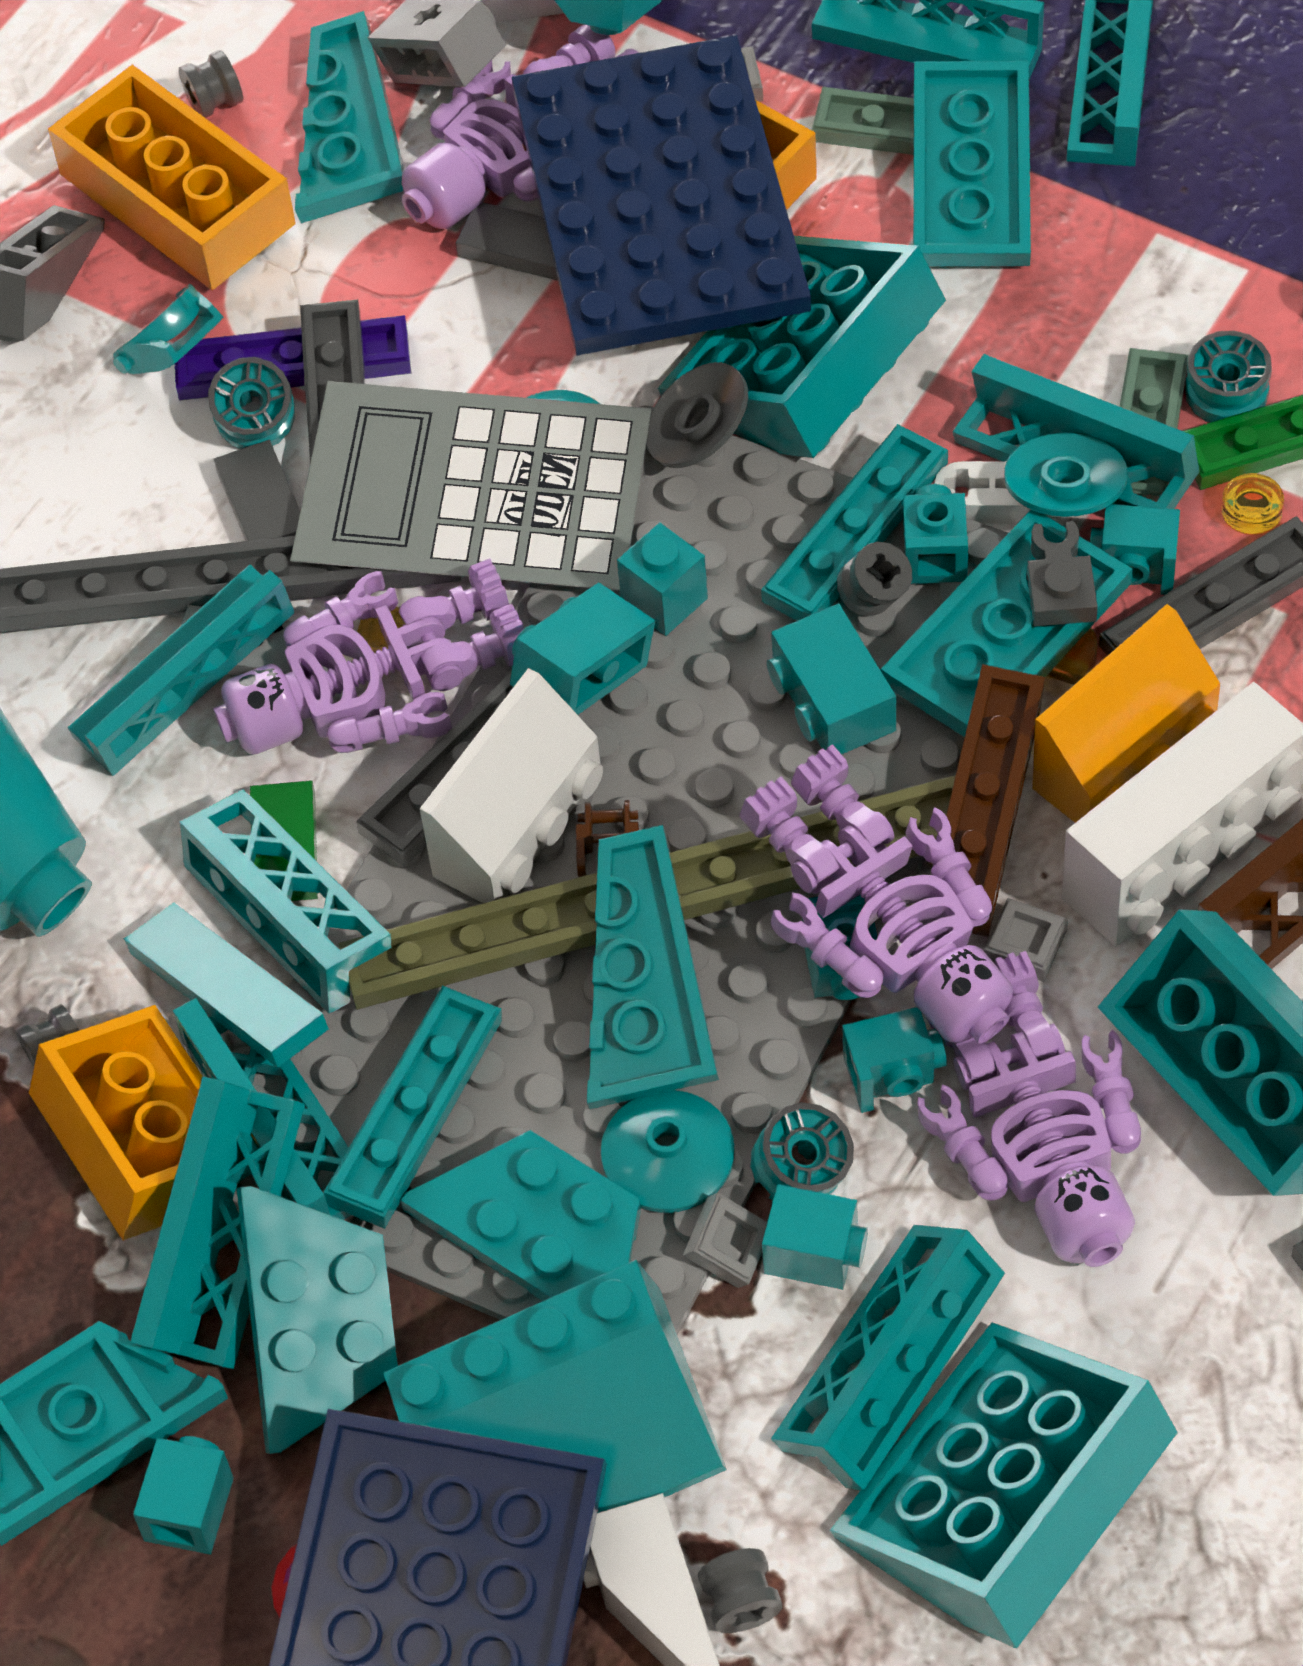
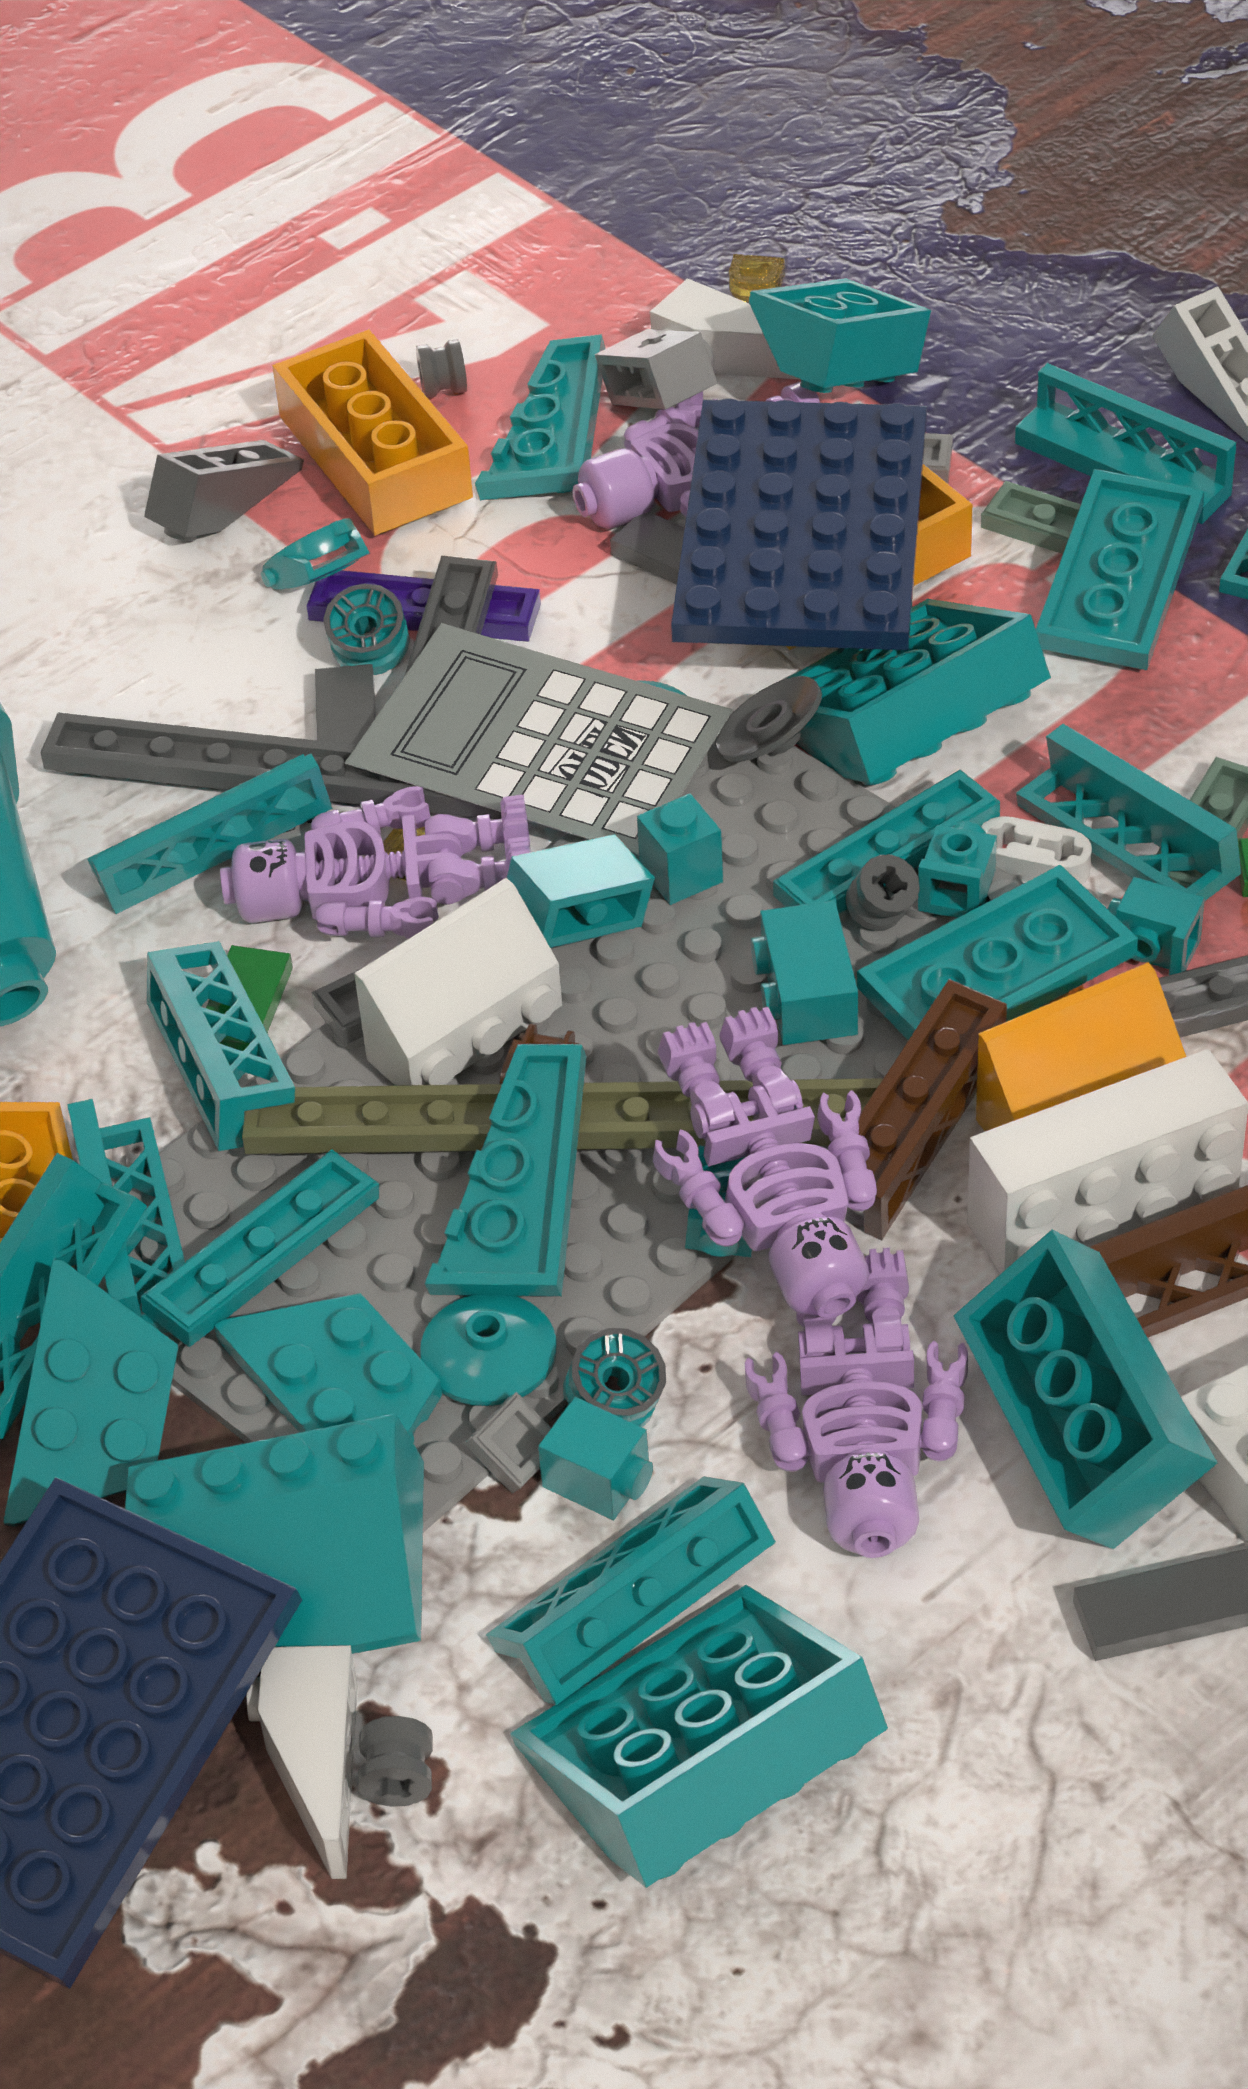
camera: 15 degrees right, 10 degrees down
tile [124,902,329,1068] -> none
teal brick [842,1007,947,1113] -> none
light grey tile [984,898,1068,982] -> none
teal dish [1004,433,1127,517] -> none
dark grey plate [1027,521,1098,626] -> none

